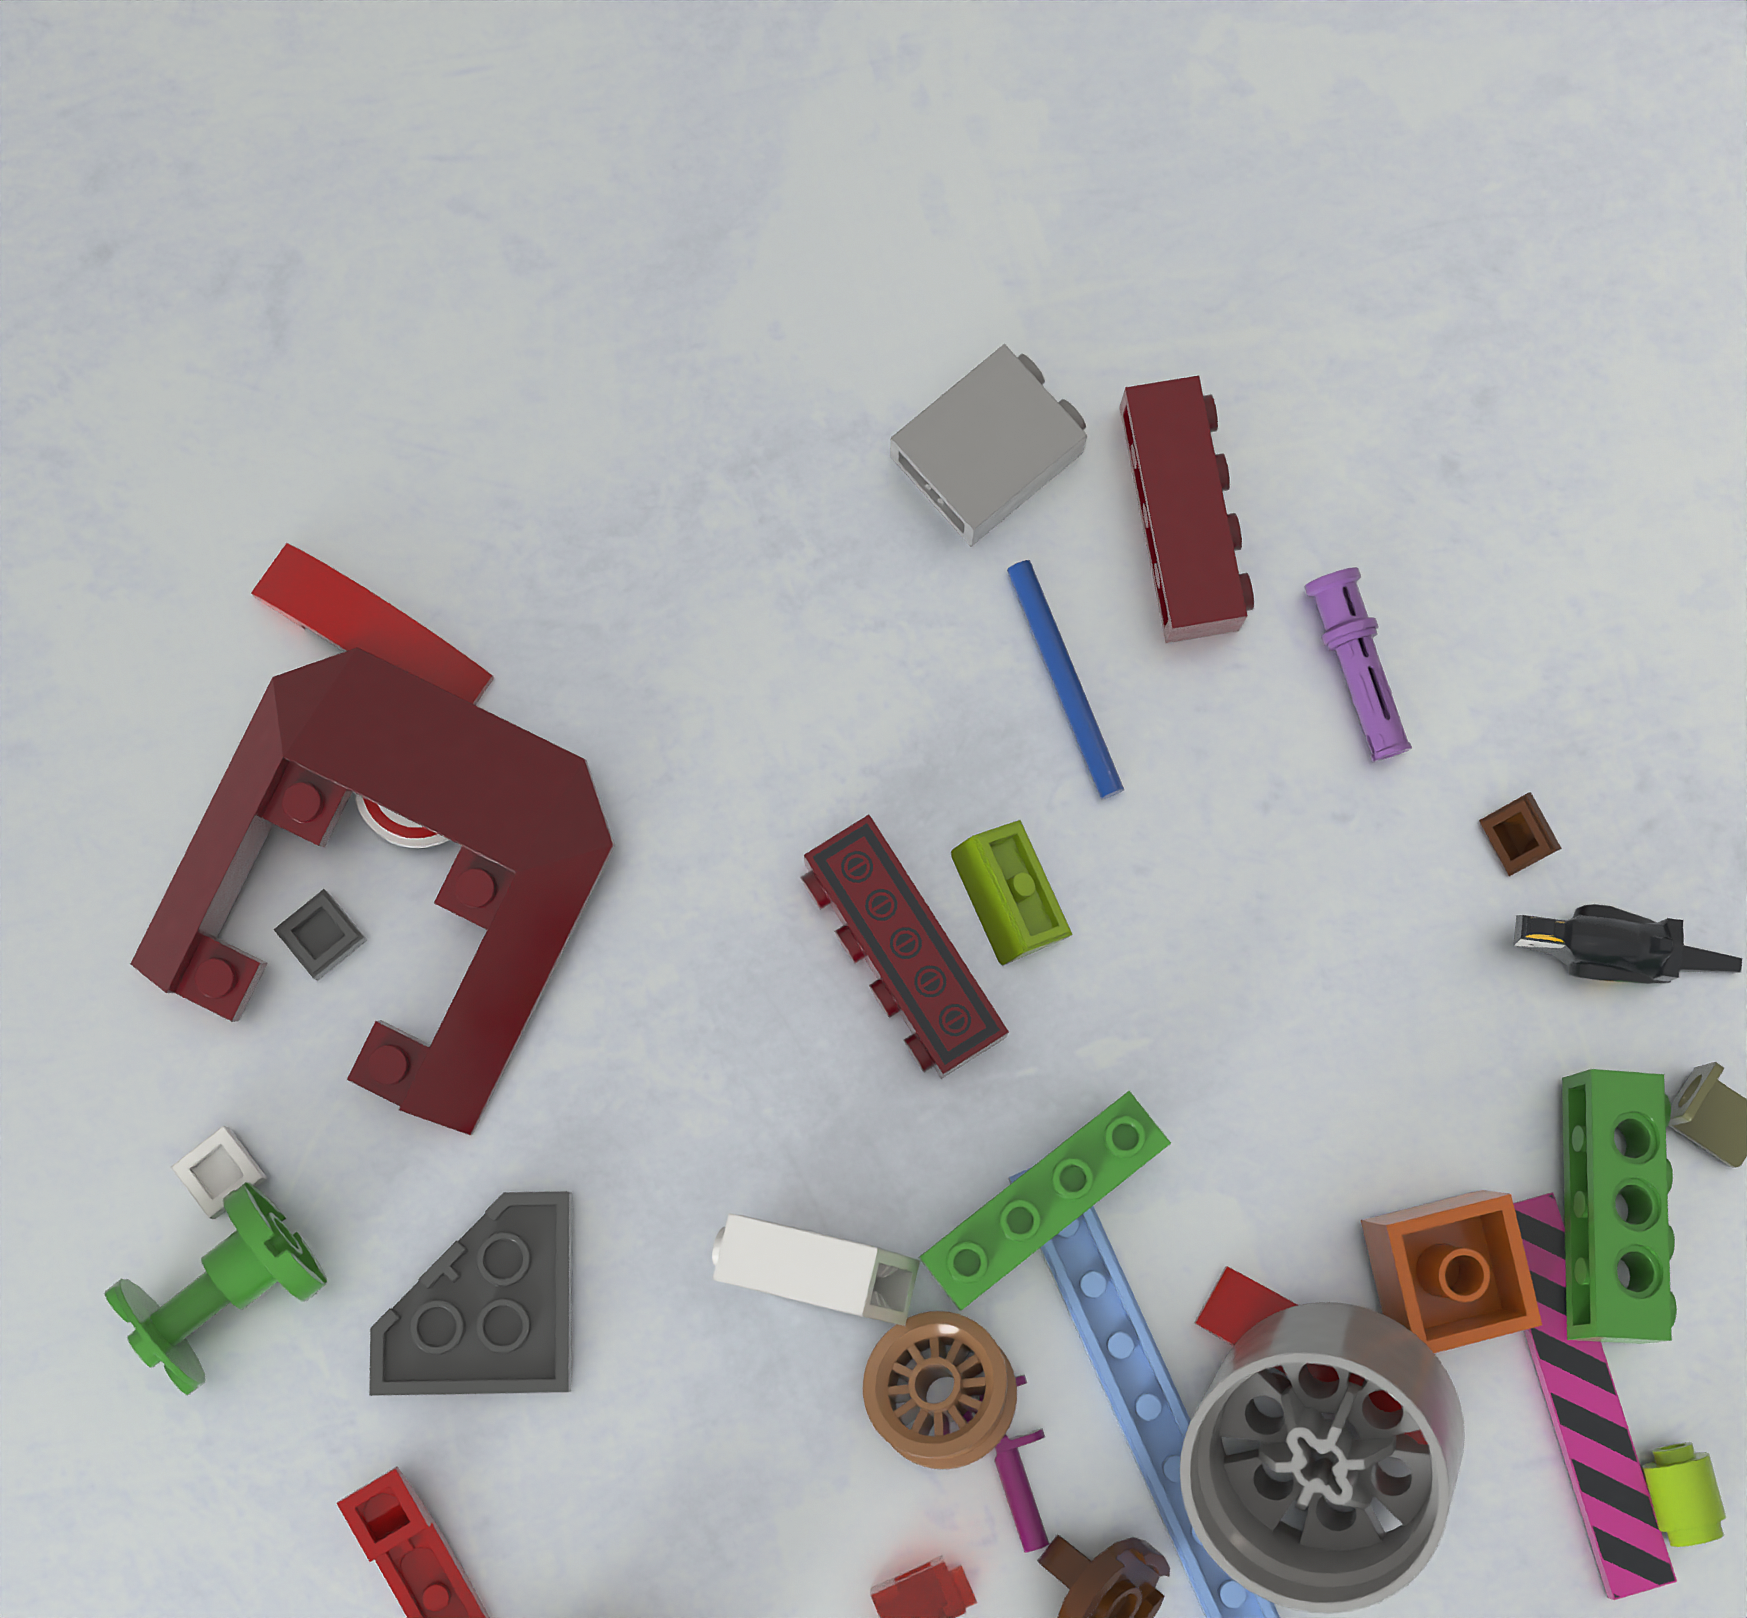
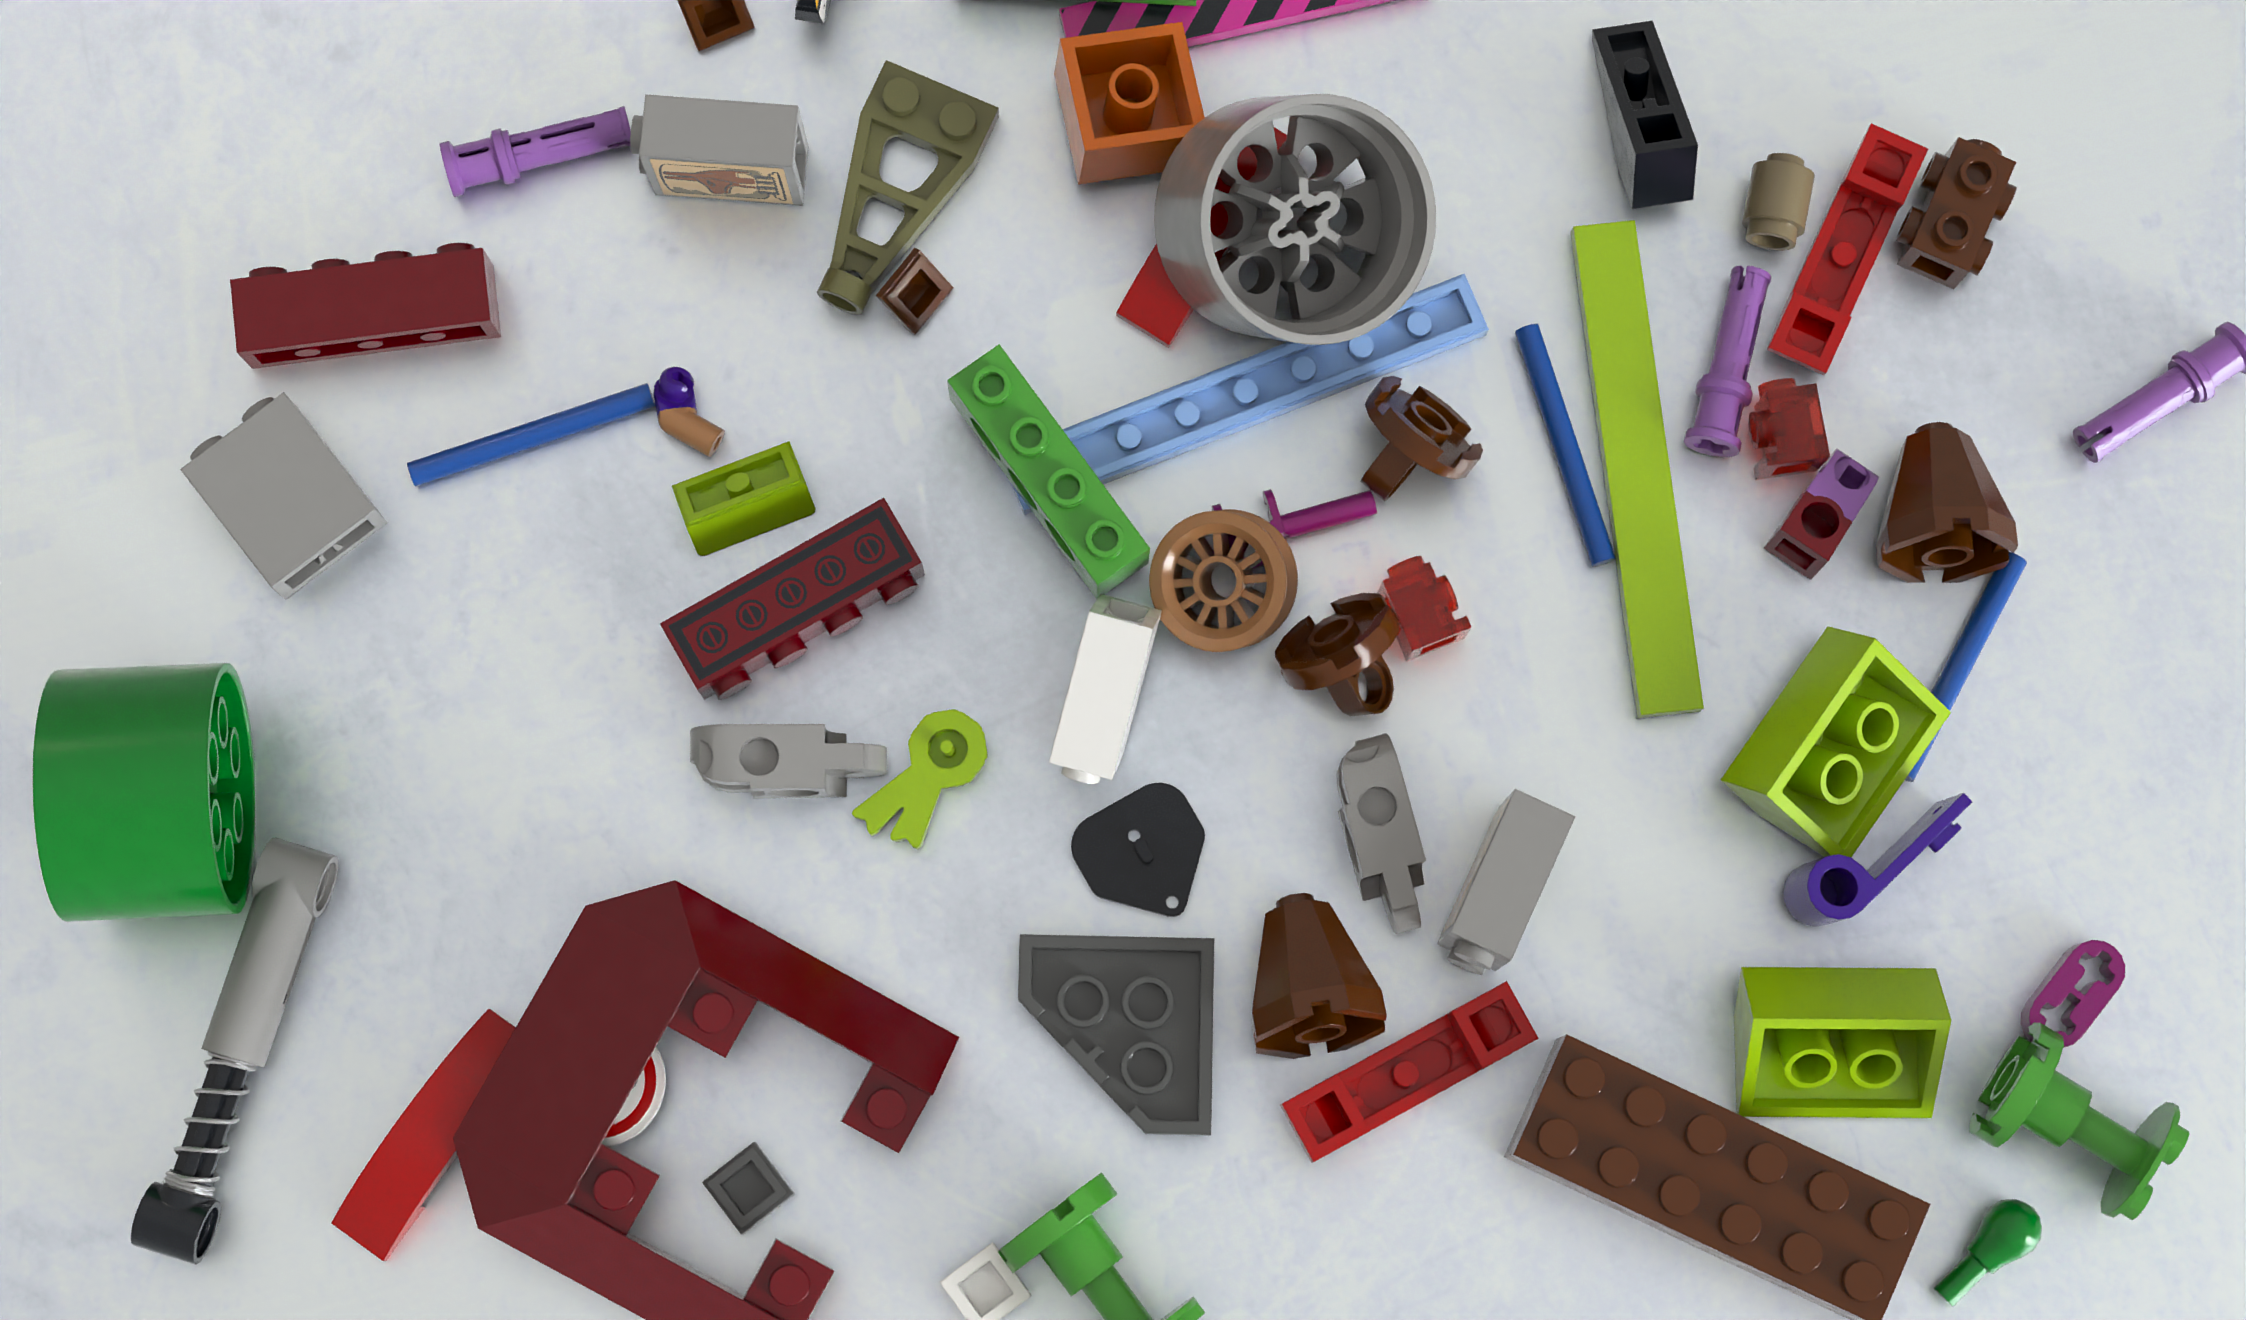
camera: 90 degrees left, 0 degrees up
none -> green wheel [33,663,256,922]
none -> piece [131,837,339,1265]
none -> light grey brick [630,94,809,206]
none -> arm [653,366,725,457]
none -> light grey piece [690,724,887,799]
none -> olive plate [817,60,999,315]
none -> lime piece [852,709,988,850]
none -> reddish brown slope [876,248,954,335]
none -> black piece [1071,783,1205,917]
none -> reddish brown cone [1252,893,1387,1059]
none -> reddish brown tile [1275,593,1399,716]
none -> light grey piece [1337,733,1426,934]

